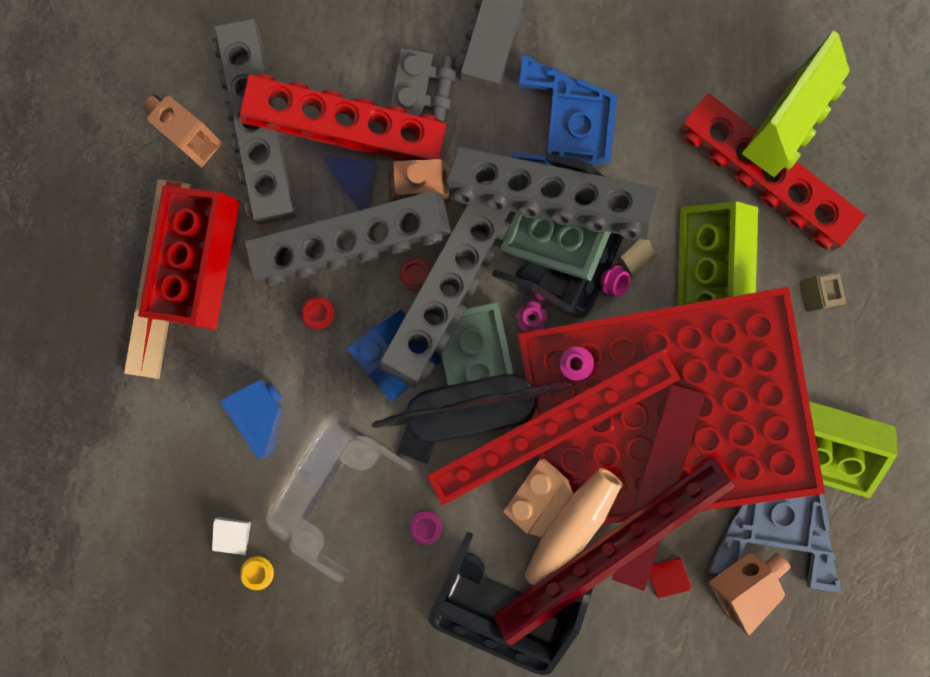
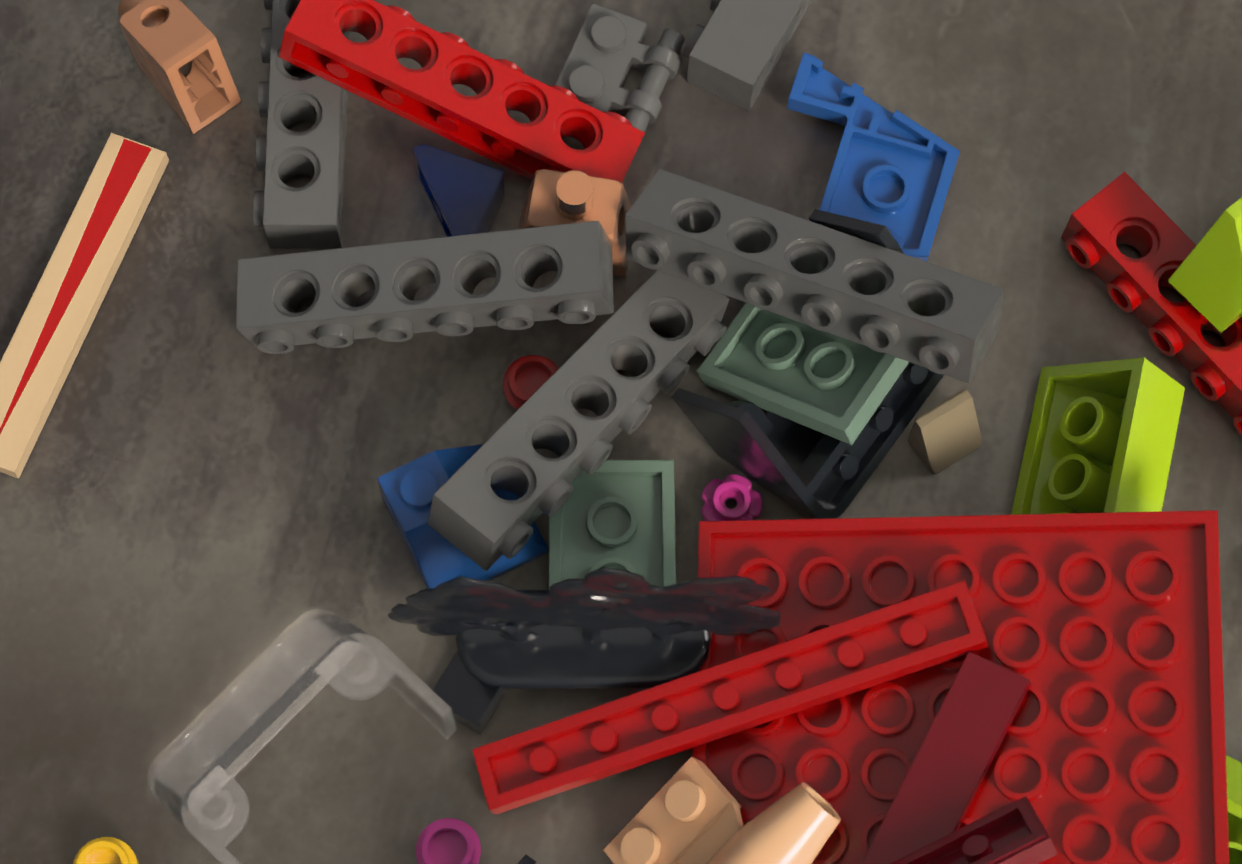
camera: 10 degrees right, 15 degrees down
red slope [138,186,240,330] -> none
white slope [212,517,251,555] -> none
blue slope [220,380,283,459] -> none
red plate [301,297,335,330] -> none
dark pink plate [560,347,594,381] -> none
dark pink plate [600,265,630,297] -> none

